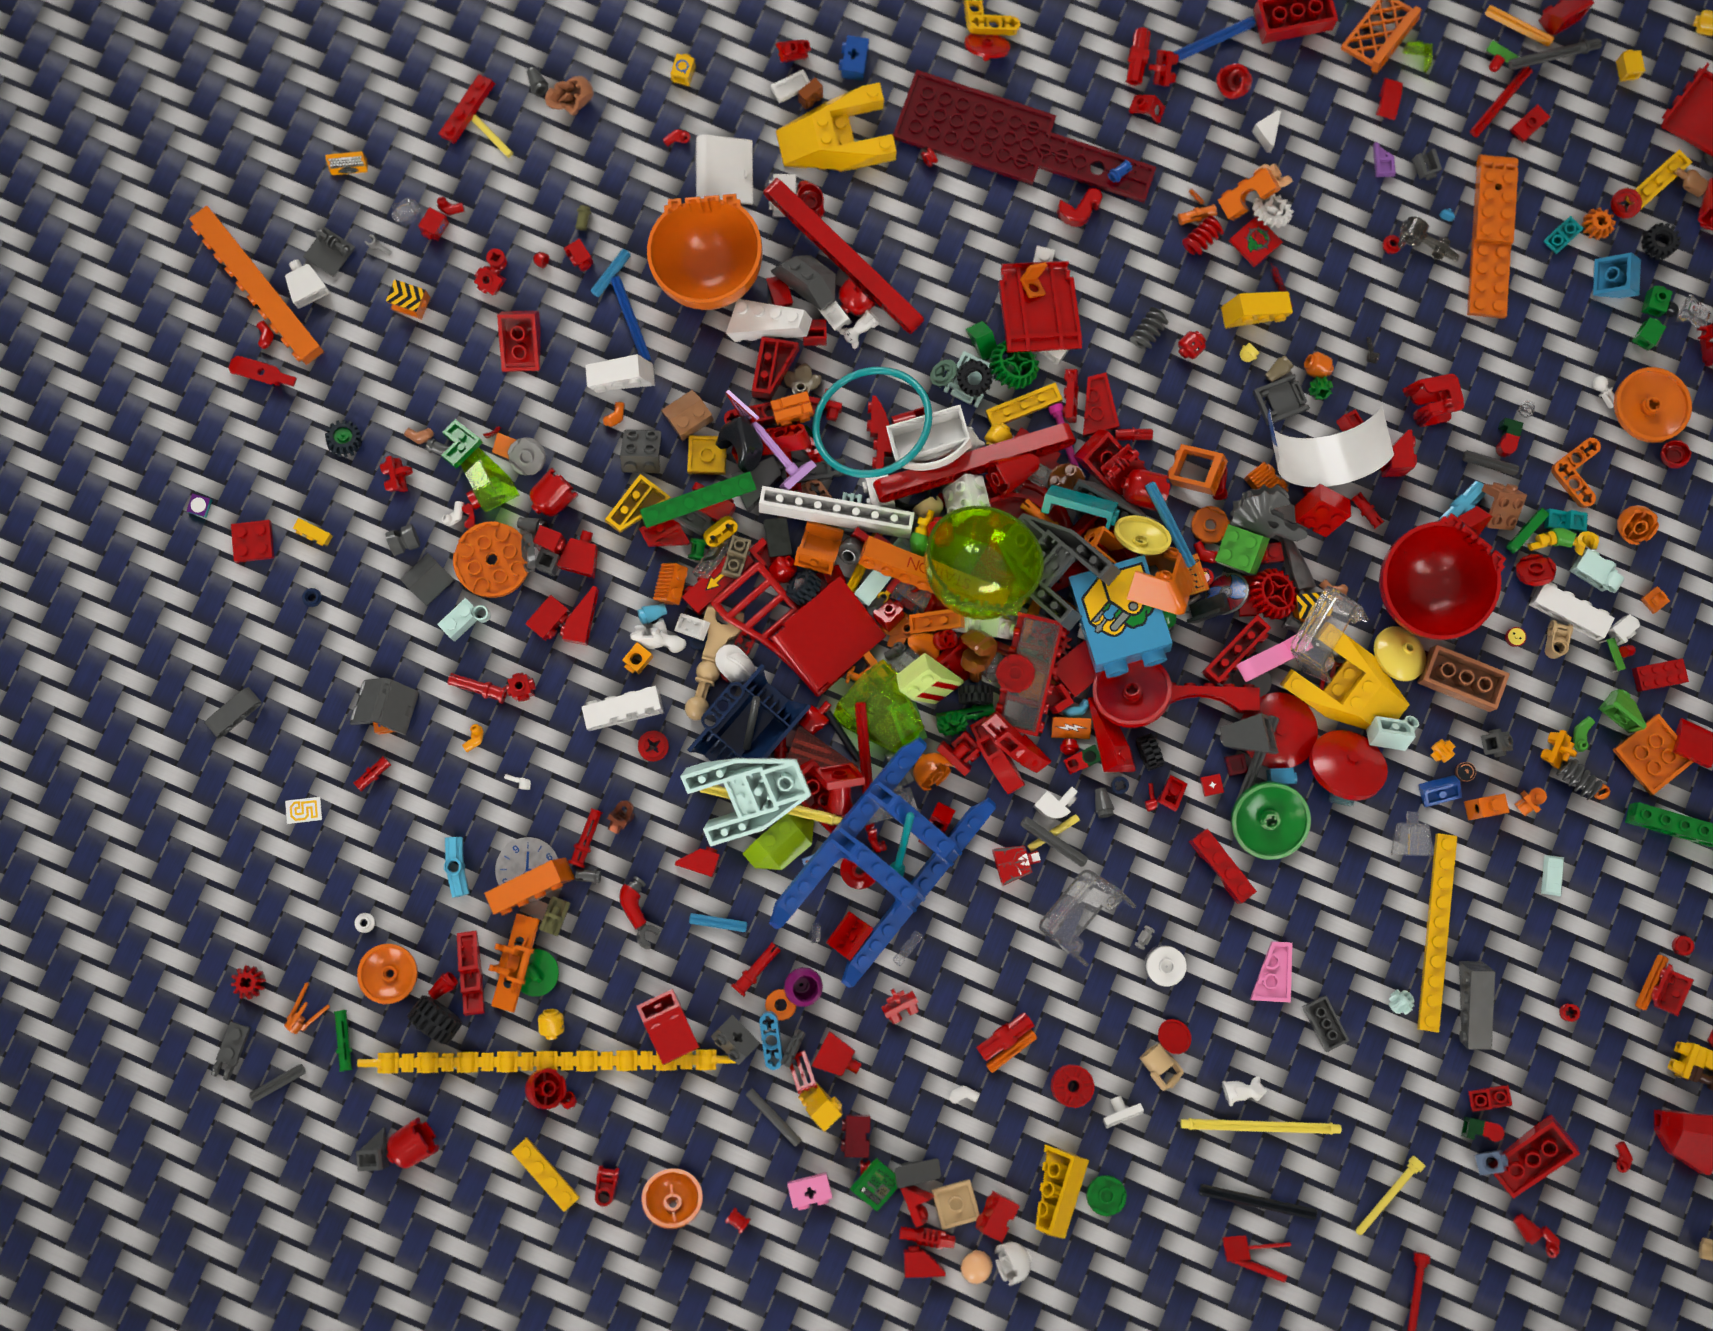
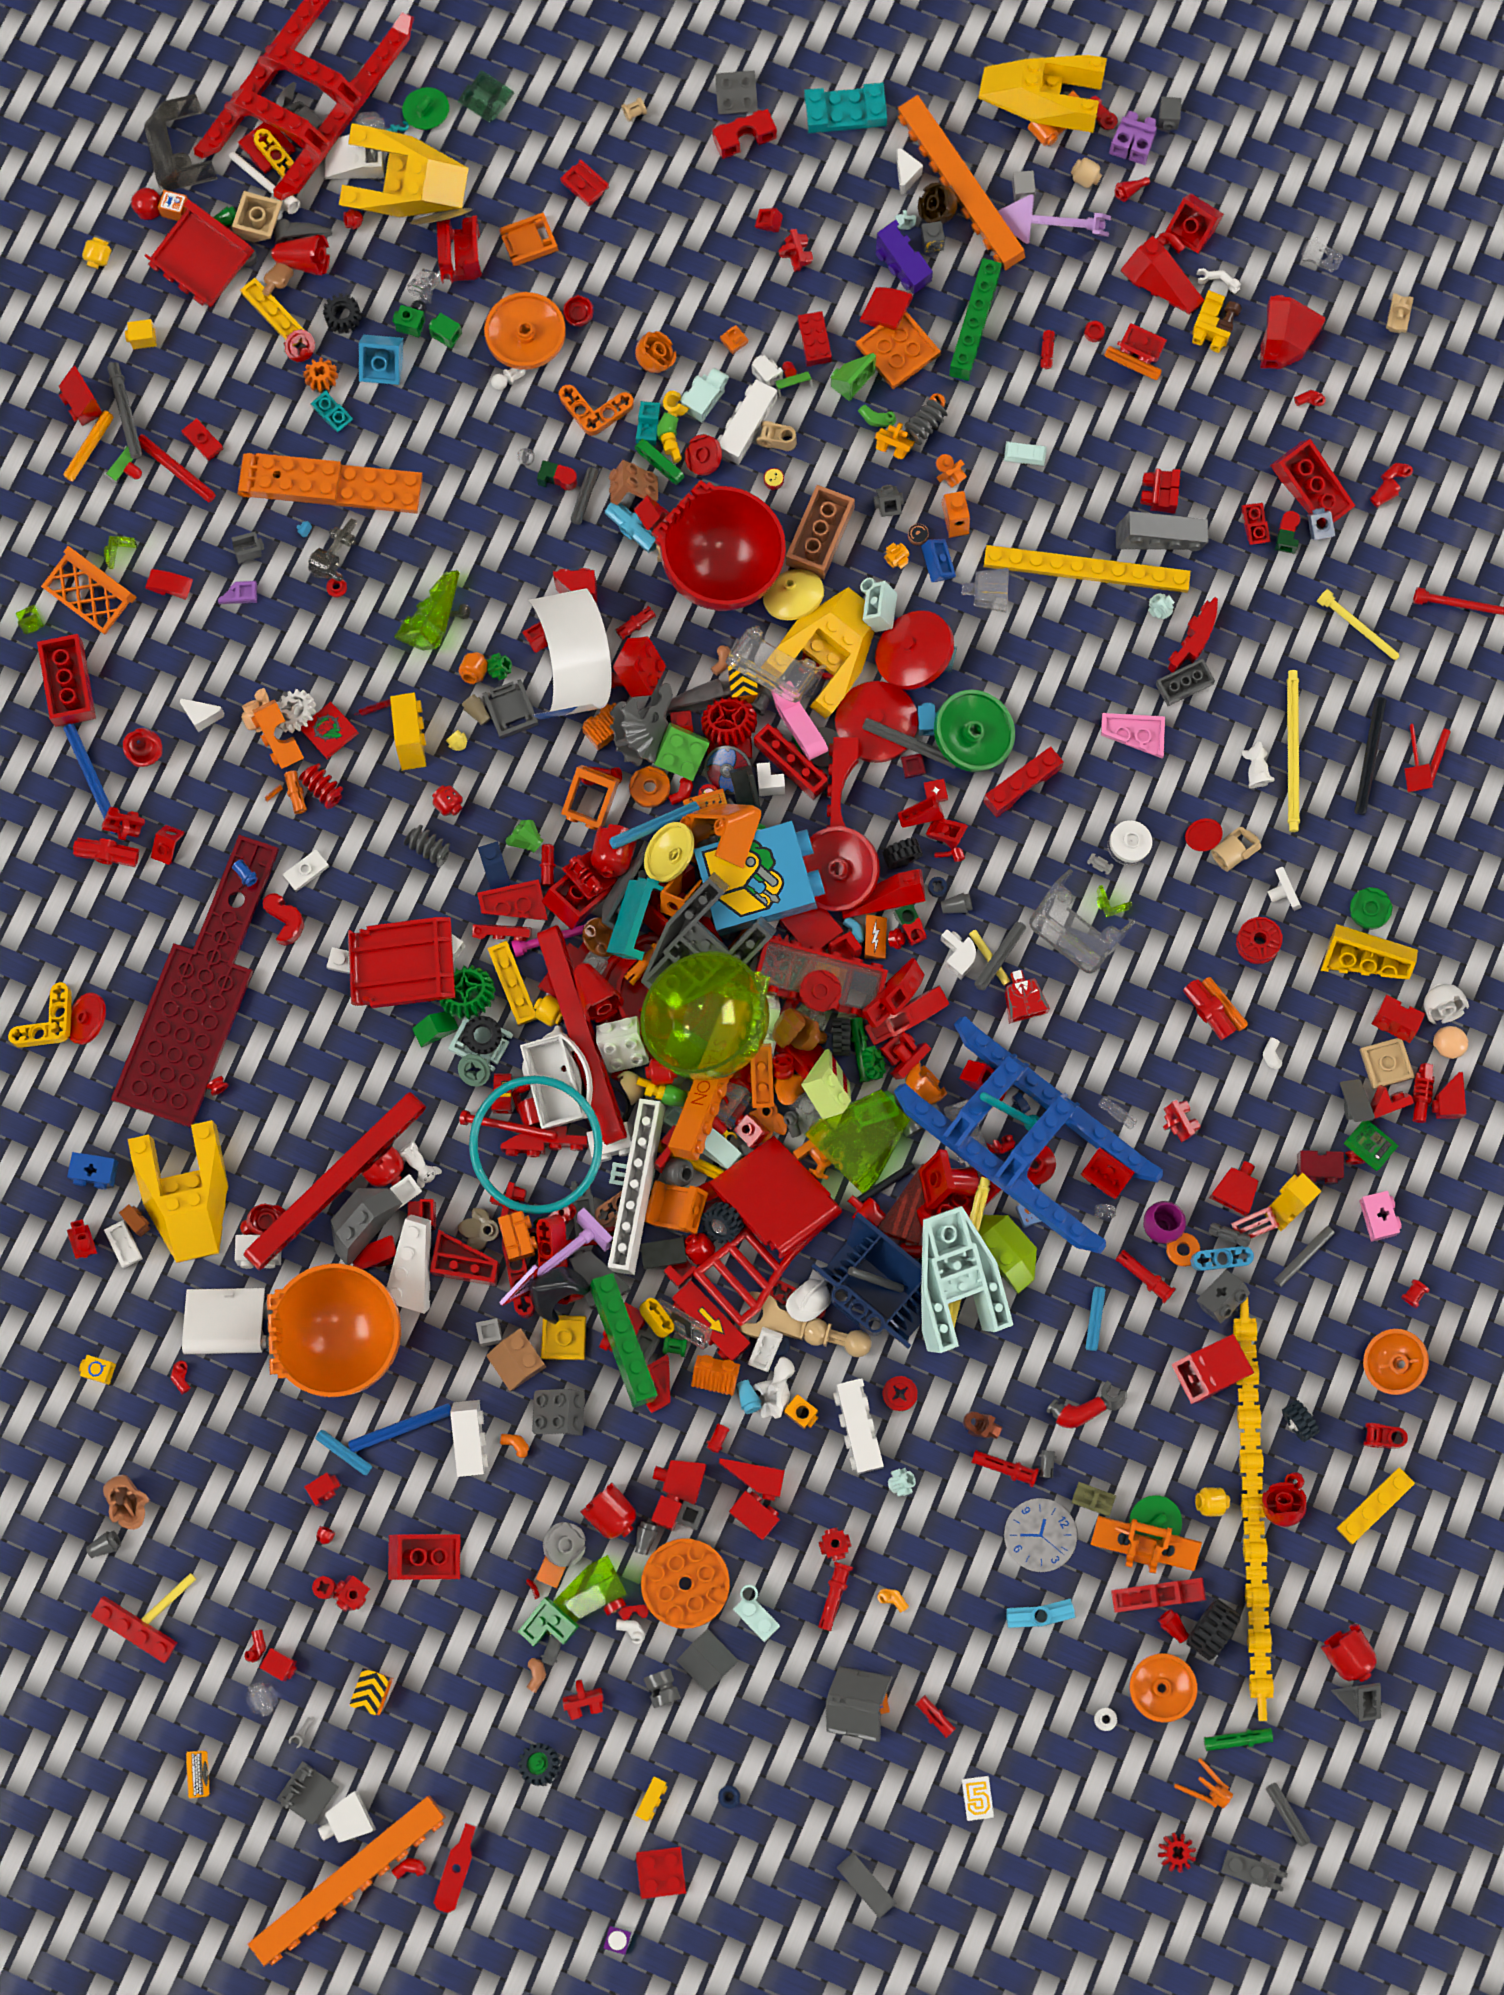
camera: 85 degrees left, 5 degrees down
orange wedge [484,858,575,916] -> none
white hand [504,774,531,790] -> none
dark grey tile [521,534,535,573] -> none
olive pin [575,205,592,231] -> none
yellow wedge [605,474,671,533] -> none
red slope [675,846,721,878] -> none
dark tan slope [721,535,752,579] -> none
red axle [855,702,873,793] -> none
orange bracket [1020,262,1047,298] -> none
dark grey slope [1220,713,1278,754] -> none
red animal [1402,374,1464,428] -> none
red bush [1559,1004,1580,1022] -> none
none -> white plate [282,849,329,892]
none -> clear neon green wedge [394,570,460,651]
none -> red bar [459,1110,558,1139]
none -> light grey brick [476,1318,503,1347]
none -> dark blue slope [477,841,511,890]
none -> red leg [491,1073,513,1114]
none -> bright green rock [506,820,544,853]
none -> red pin [706,1424,730,1453]
none -> white piece [757,762,785,796]
none -> light aqua gear [888,1468,916,1496]
none -> red slope [897,796,945,828]
none -> dark blue tile [1012,1093,1031,1114]
none -> red axle [1040,330,1055,370]
none -> clear neon green bracket [1096,885,1132,917]
none -> red hips [1140,468,1181,514]
none -> red slope [1168,597,1218,673]
none -> black wheel [1282,1400,1320,1443]

